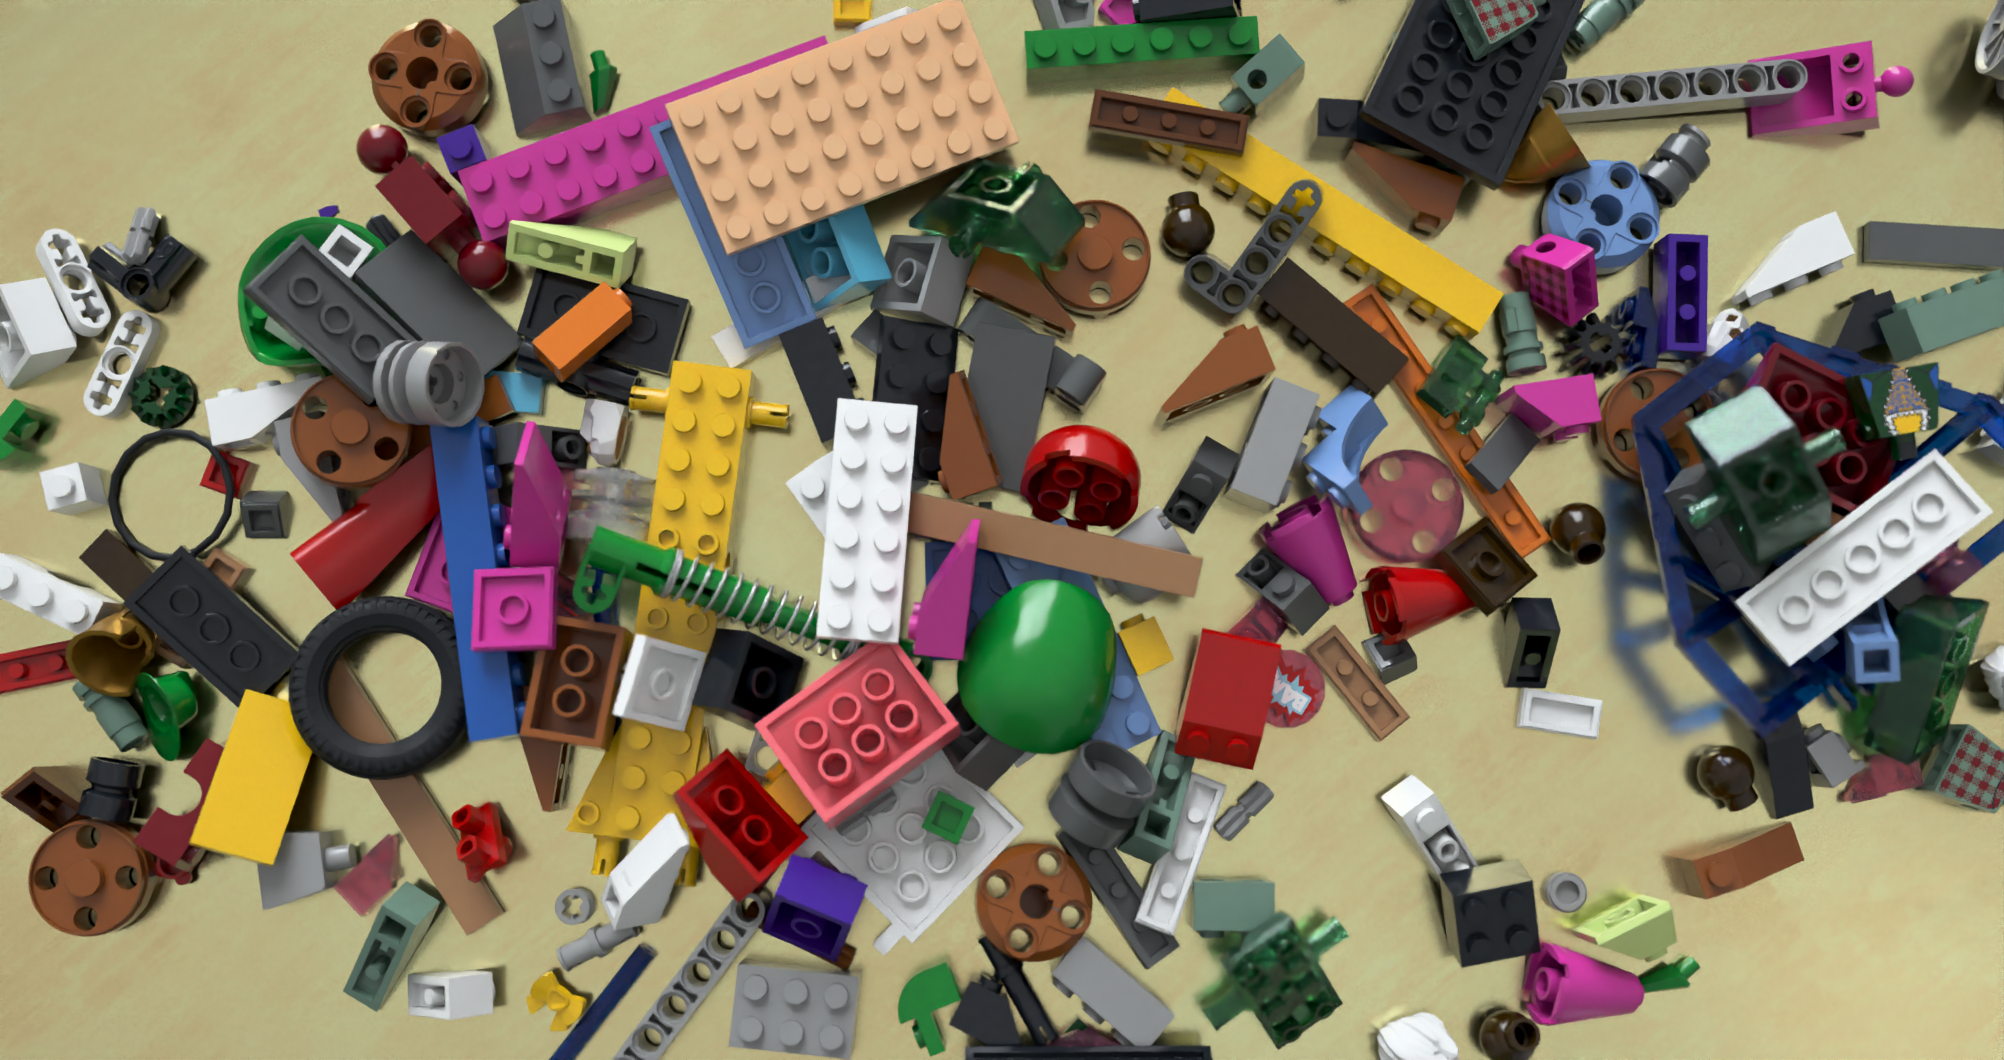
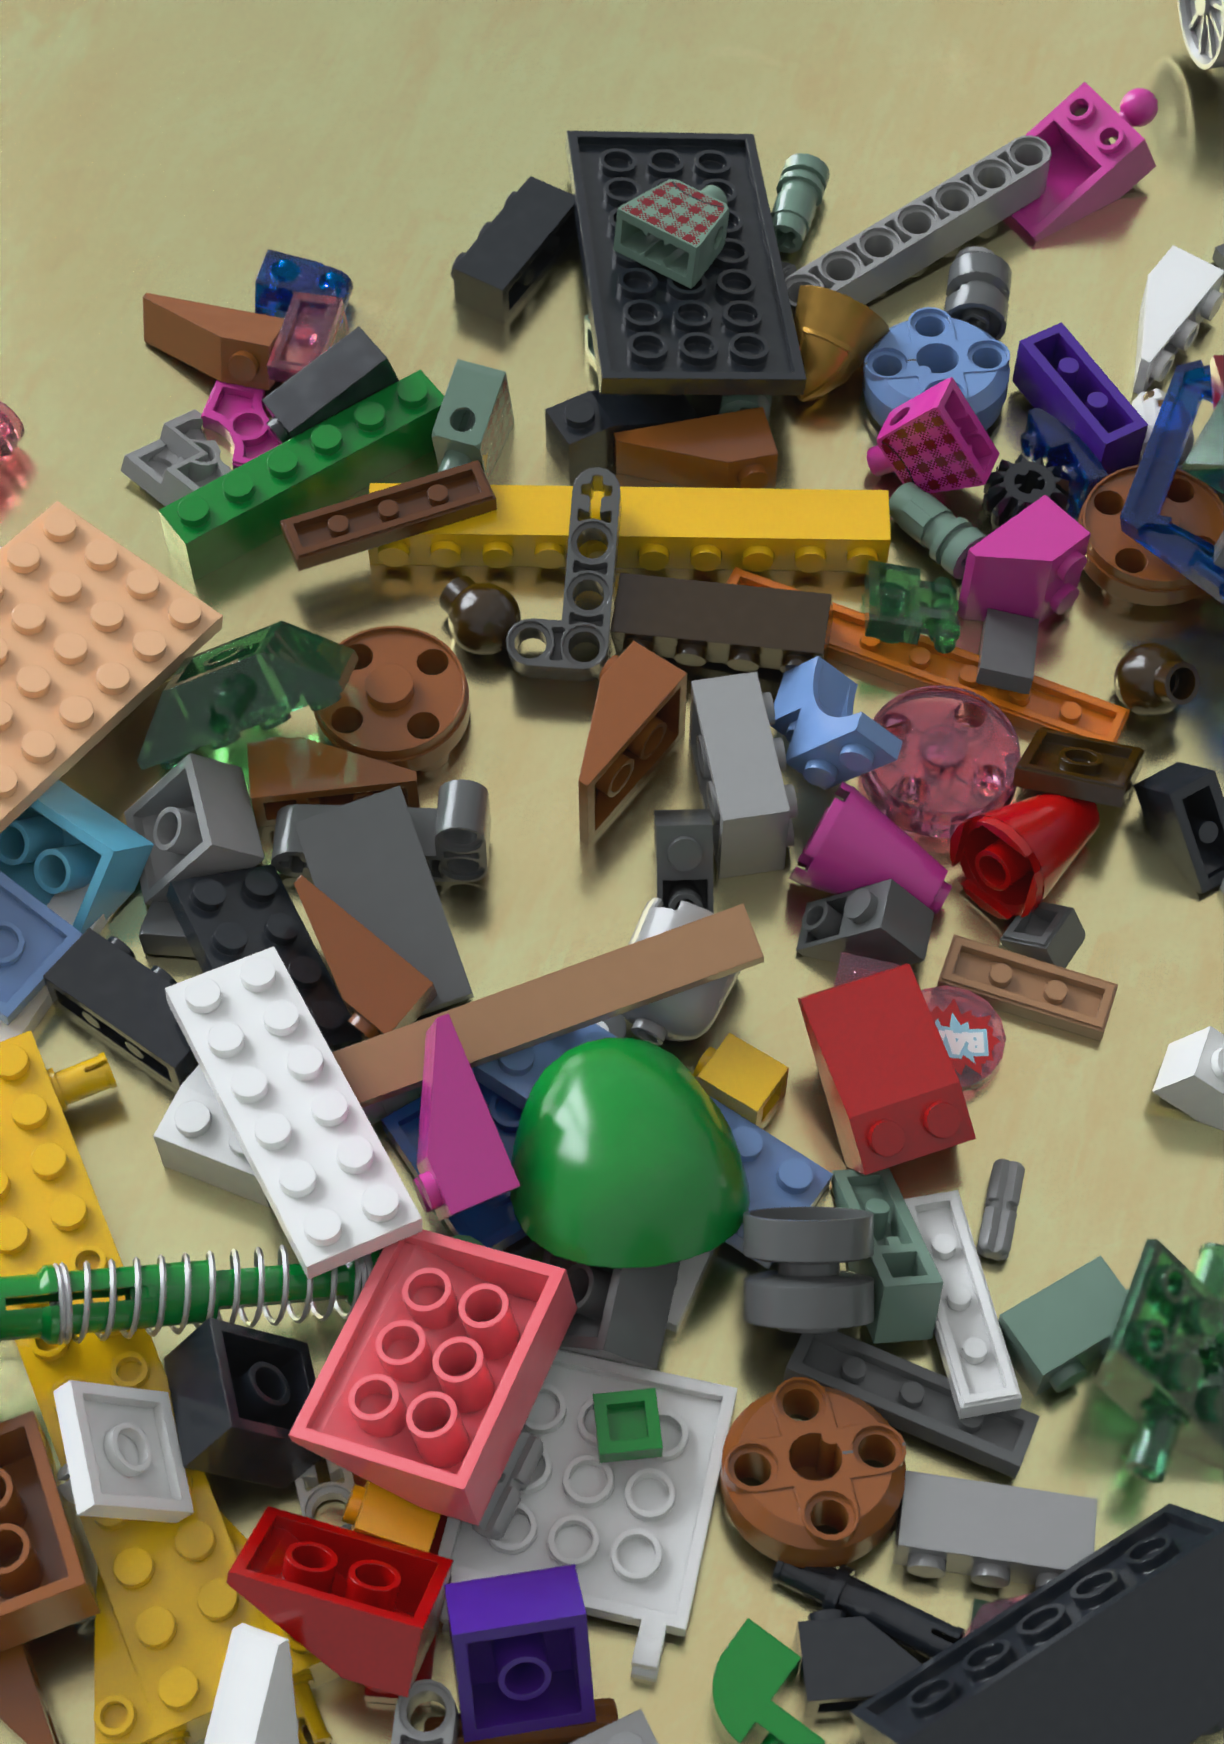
camera: 30 degrees left, 25 degrees down
red cylinder [1020,425,1141,531] -> none

